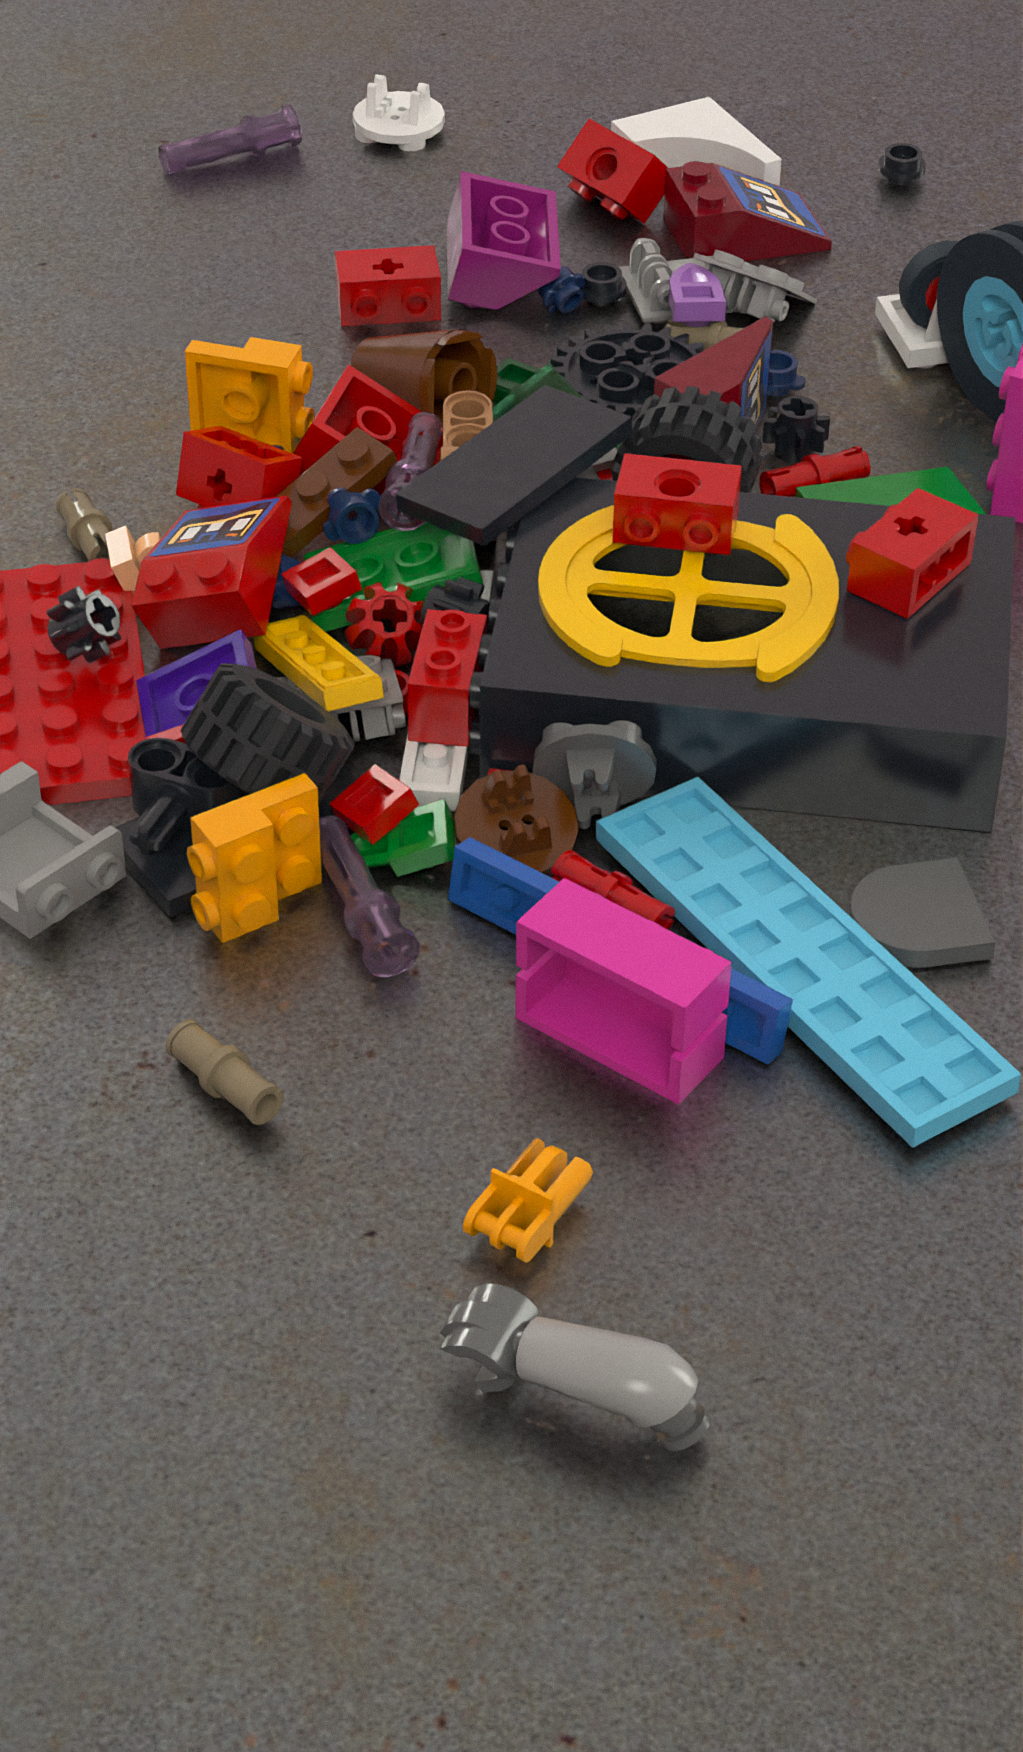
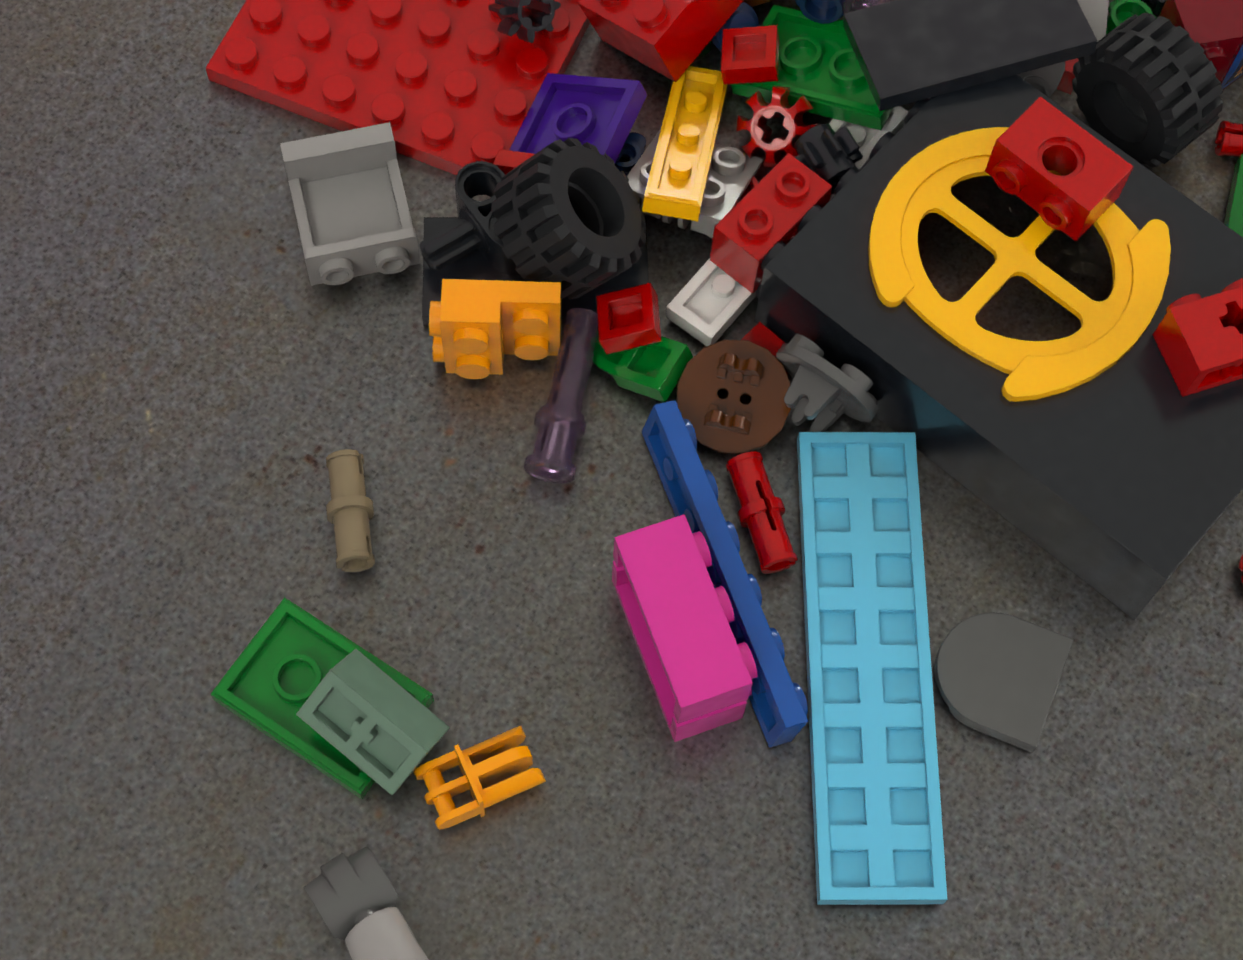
camera: 30 degrees right, 25 degrees up
none -> green tile [211,597,434,799]
none -> sand green hinge [296,649,450,795]

